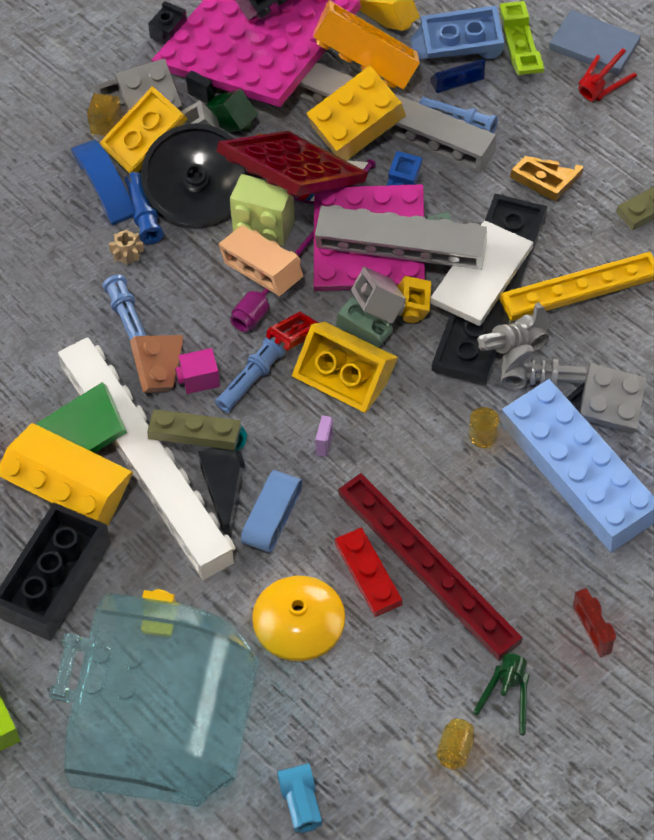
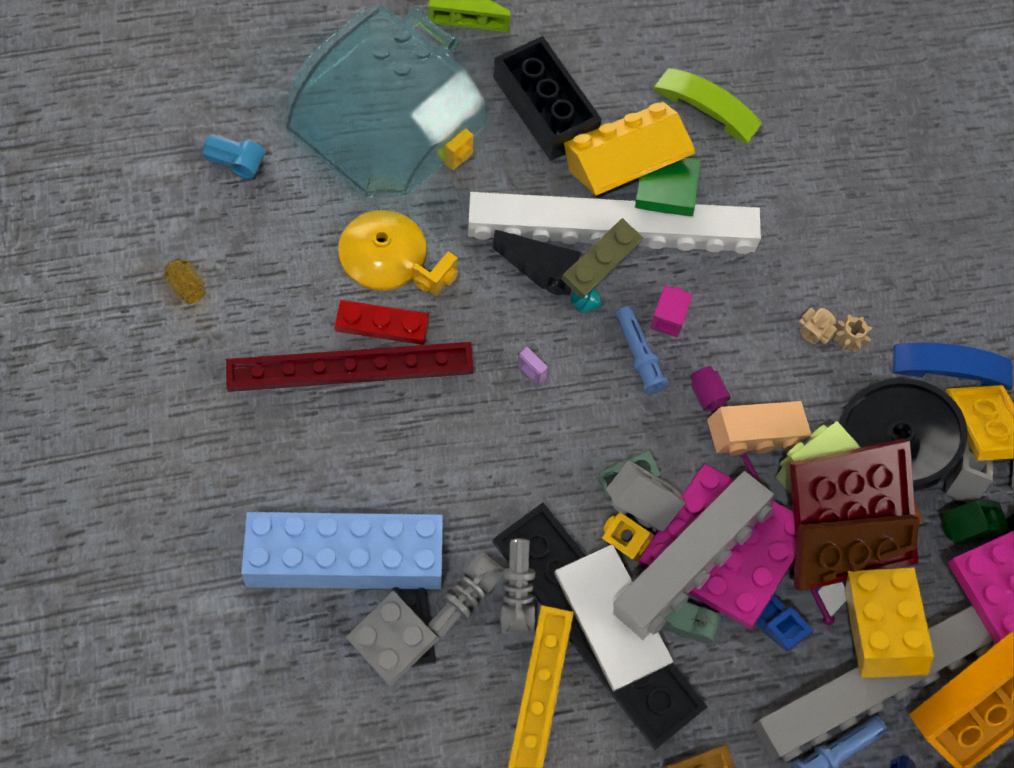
camera: 115 degrees right, 10 degrees up
medium blue pin [102,274,147,340] -> none
blue pin [125,172,164,244] -> none
nougat wing [130,335,183,393] -> none
medium blue beam [241,470,302,553] -> none
red tile [265,311,319,351] -> none
yellow slope [291,321,398,413] -> none
clear yellow brick [468,407,499,448] -> none
dark green plant [473,654,530,736] -> none
clear red plate [573,588,616,658] -> none
none -> yellow bracket [412,251,459,296]
none -> reddish brown wing [793,514,920,592]
none -> tan gear [799,307,837,344]

